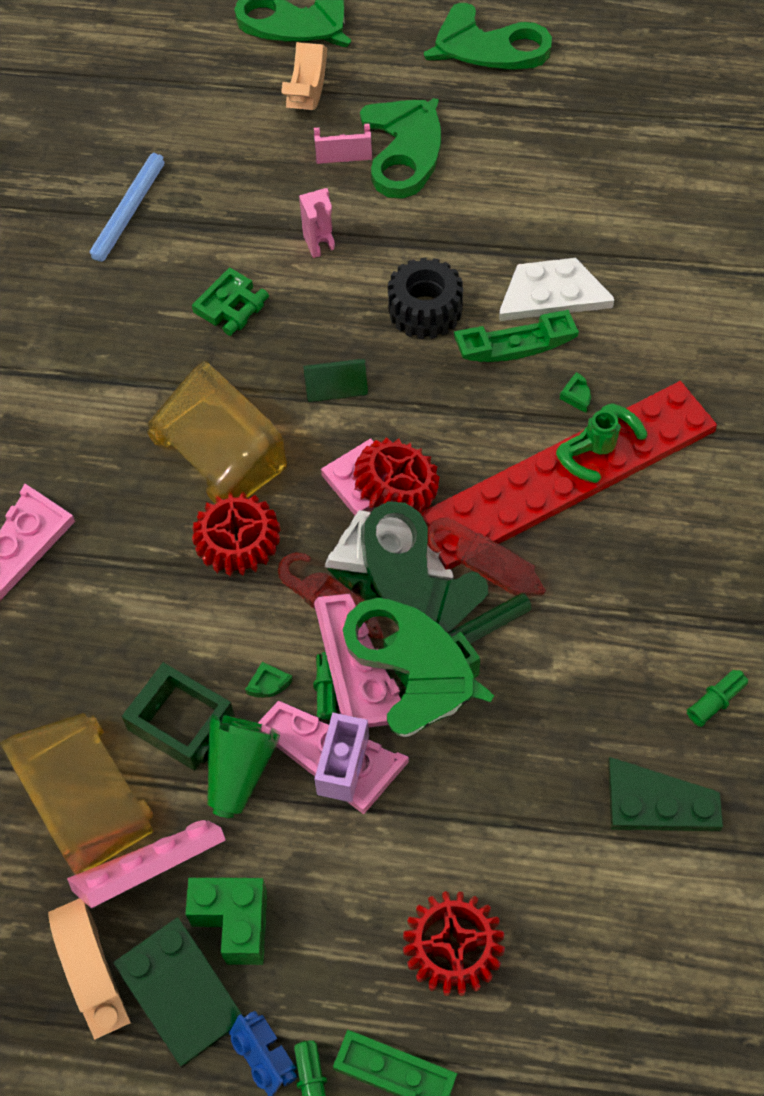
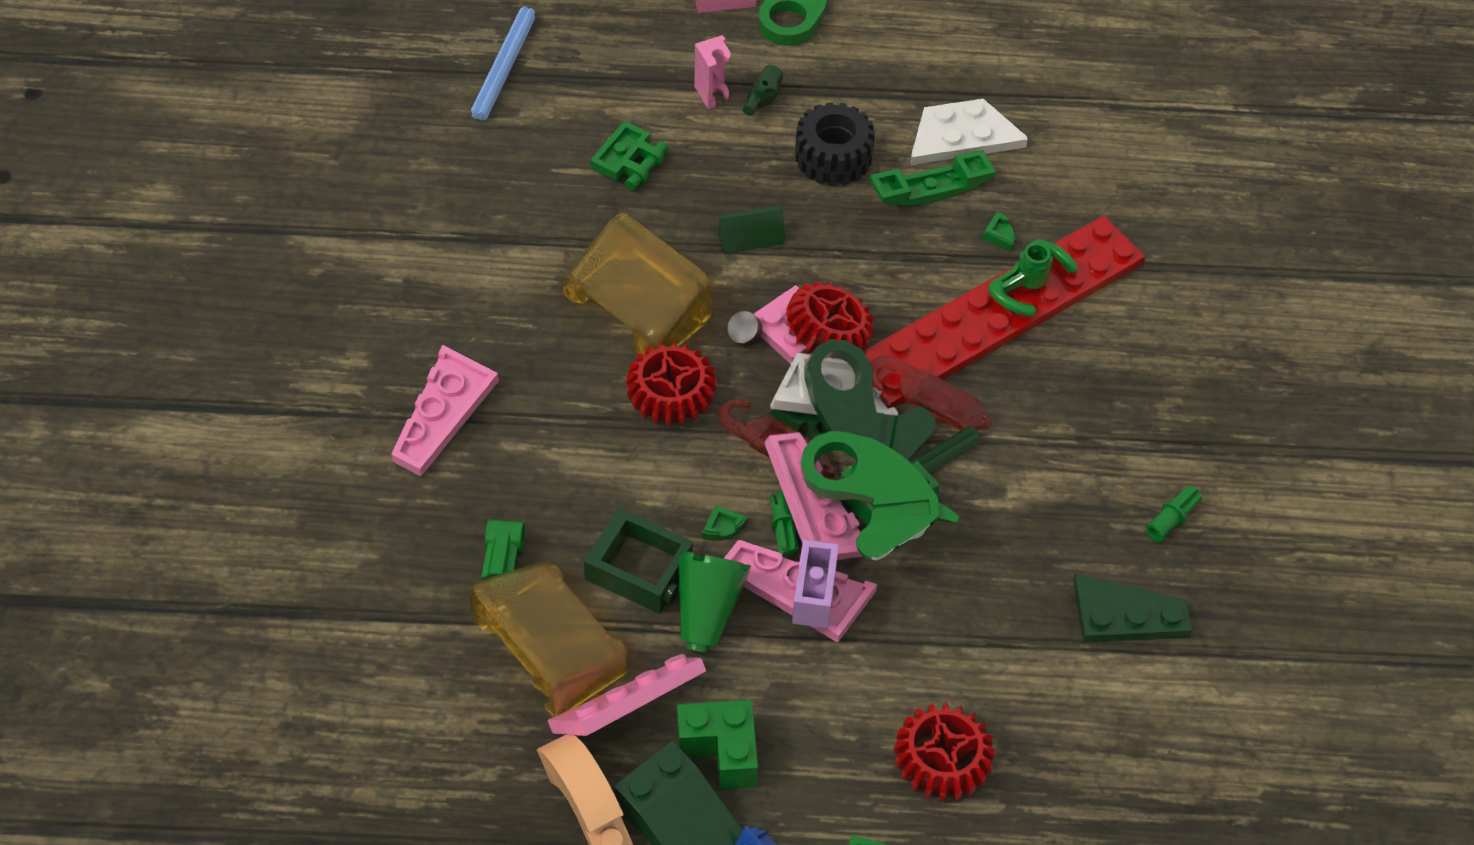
camera: 10 degrees left, 5 degrees down
none -> green piece [481,519,525,590]
none -> tile [728,311,762,346]
none -> dark green piece [743,65,783,116]

